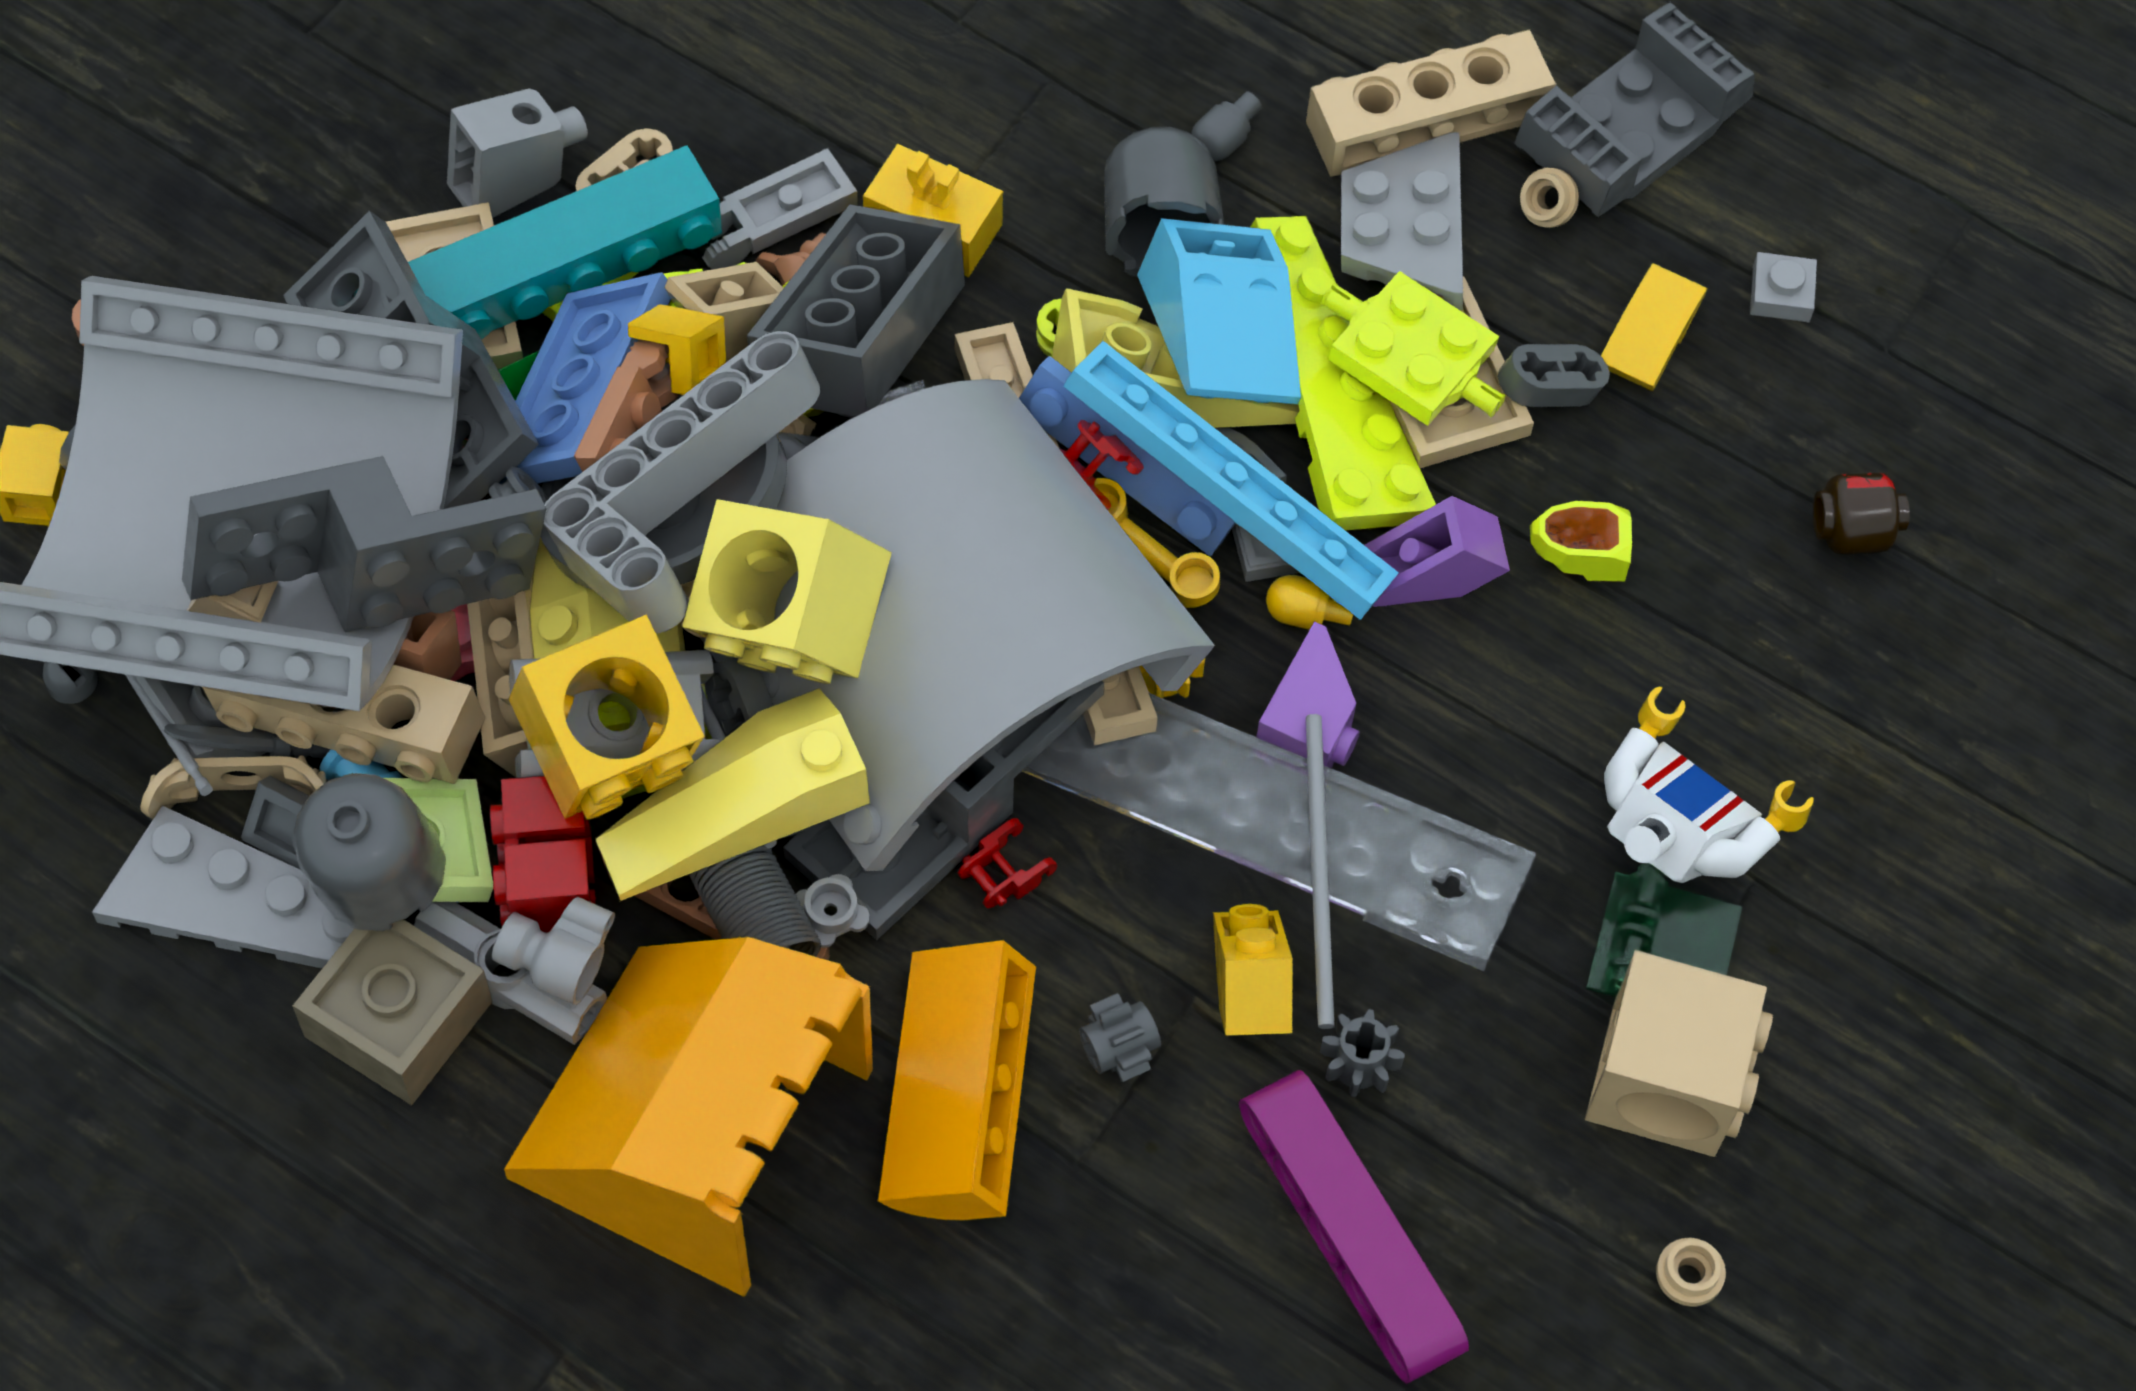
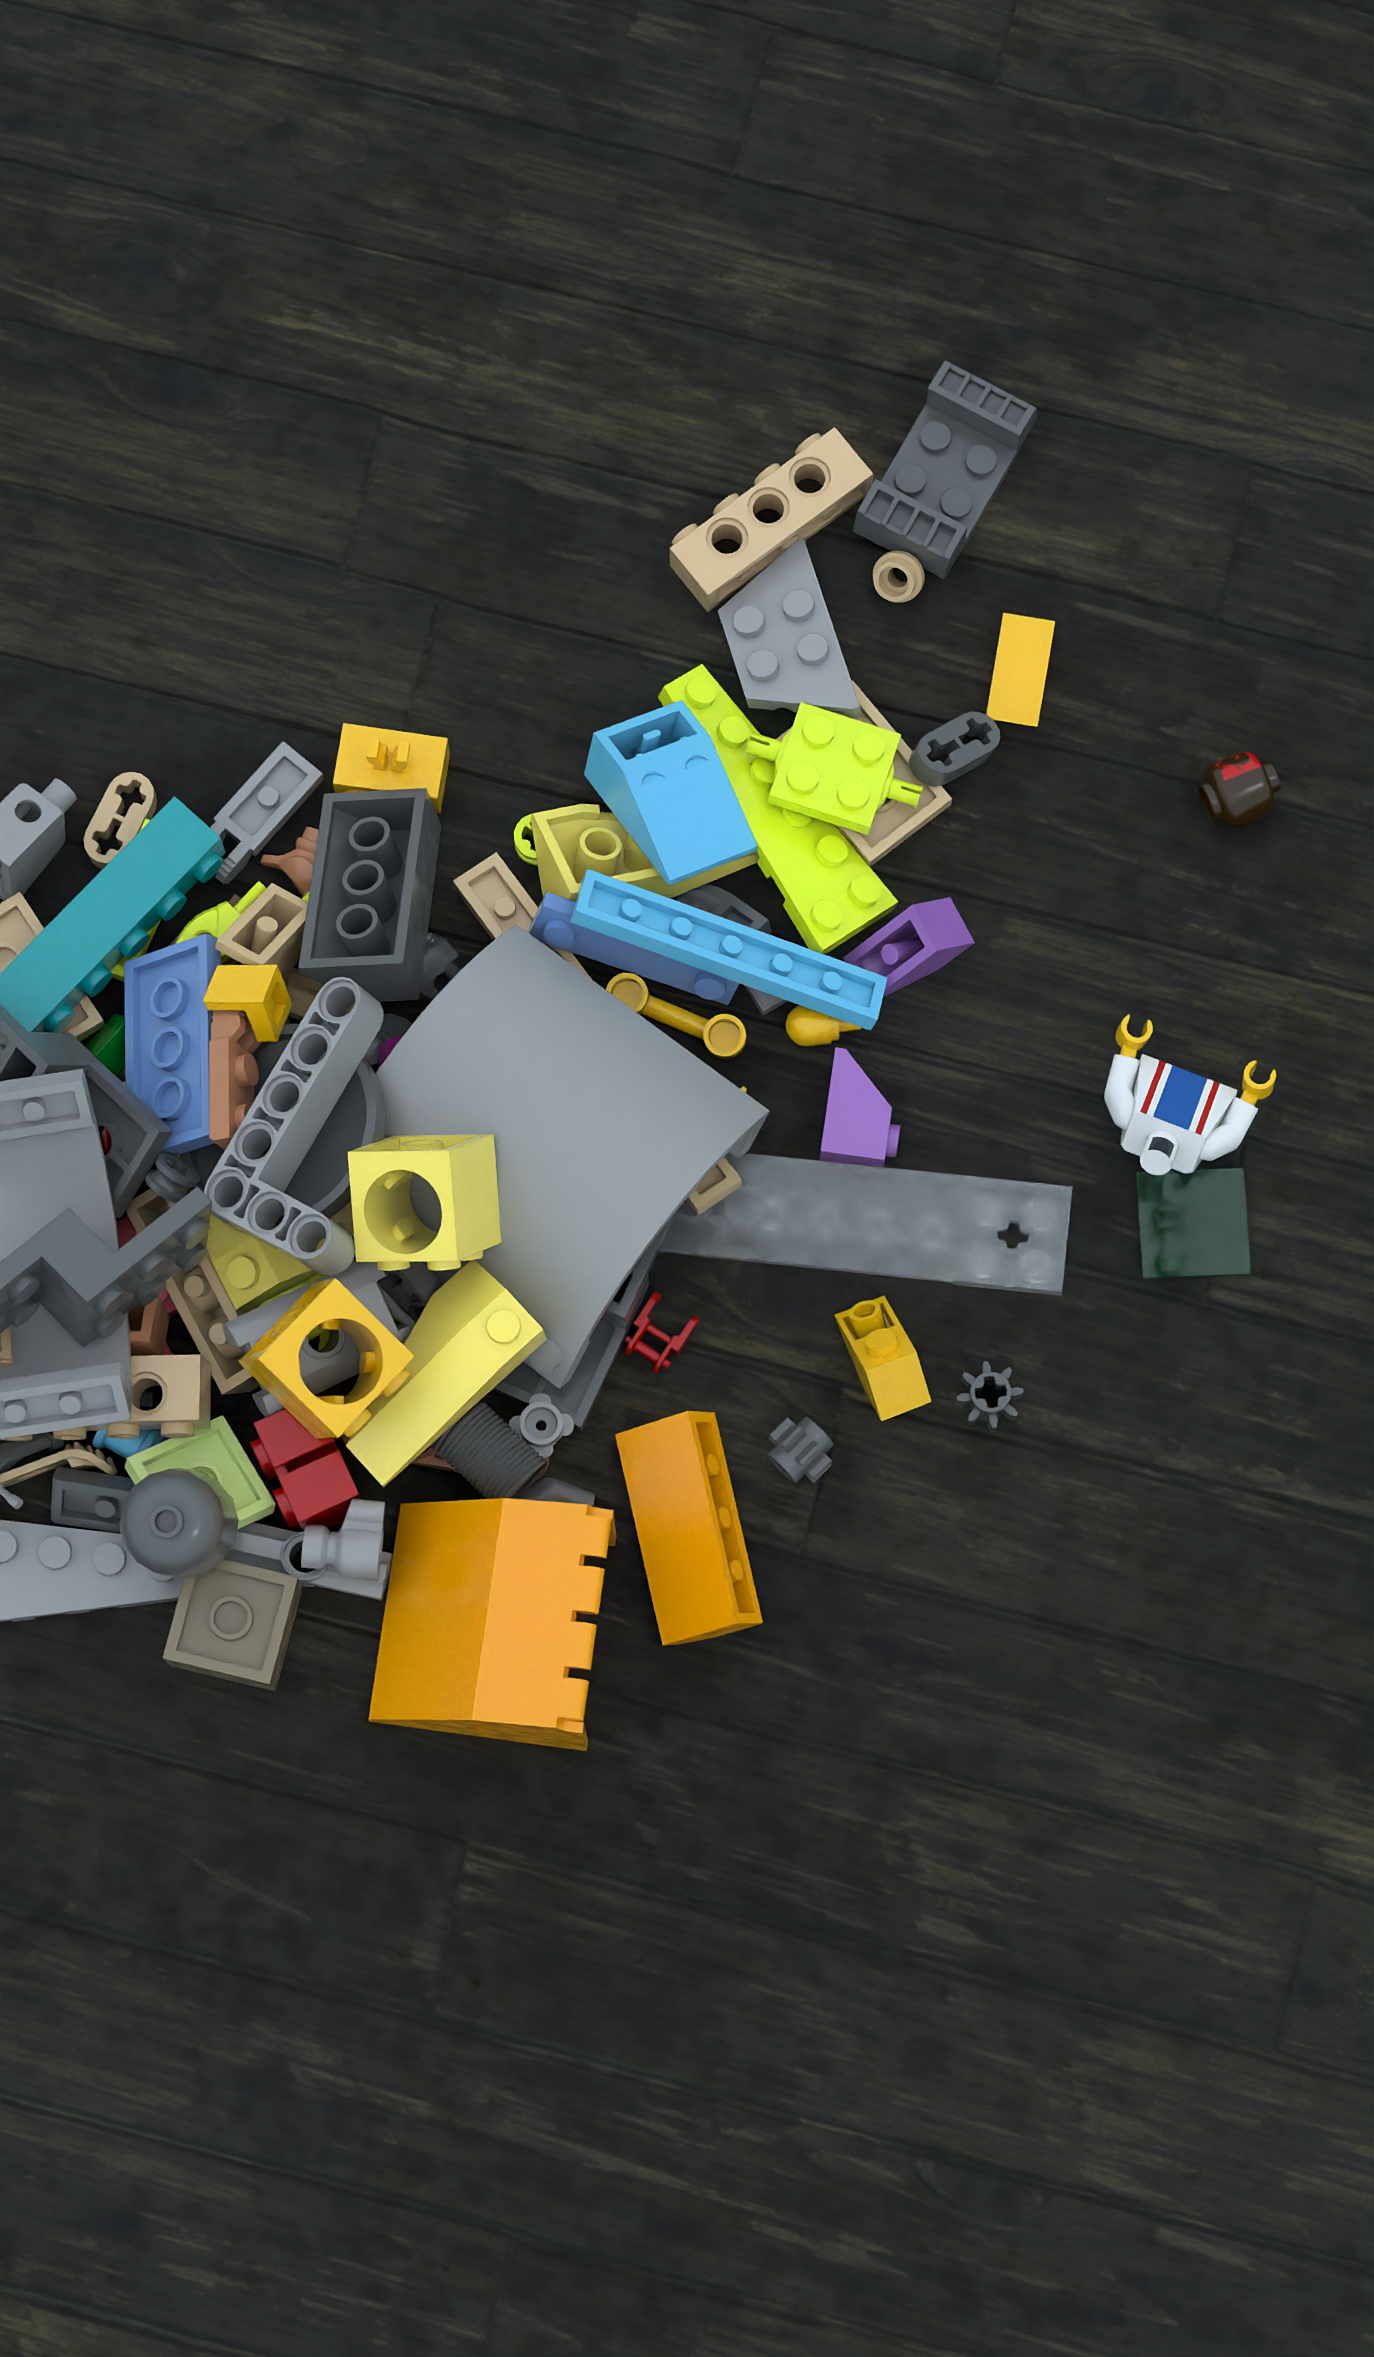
camera: 15 degrees left, 15 degrees up
red piece [1060,420,1144,510] -> none
dark grey cylinder [1104,127,1224,277] -> none
dark grey cylinder [1191,92,1262,162] -> none
magenta beam [1239,1070,1469,1384] -> none
light grey axle [1305,714,1334,1029] -> none
rock [1530,501,1632,581] -> none
tan brick [1585,950,1773,1157] -> none
tan plate [1656,1238,1726,1306] -> none
light grey plate [1750,252,1817,322] -> none

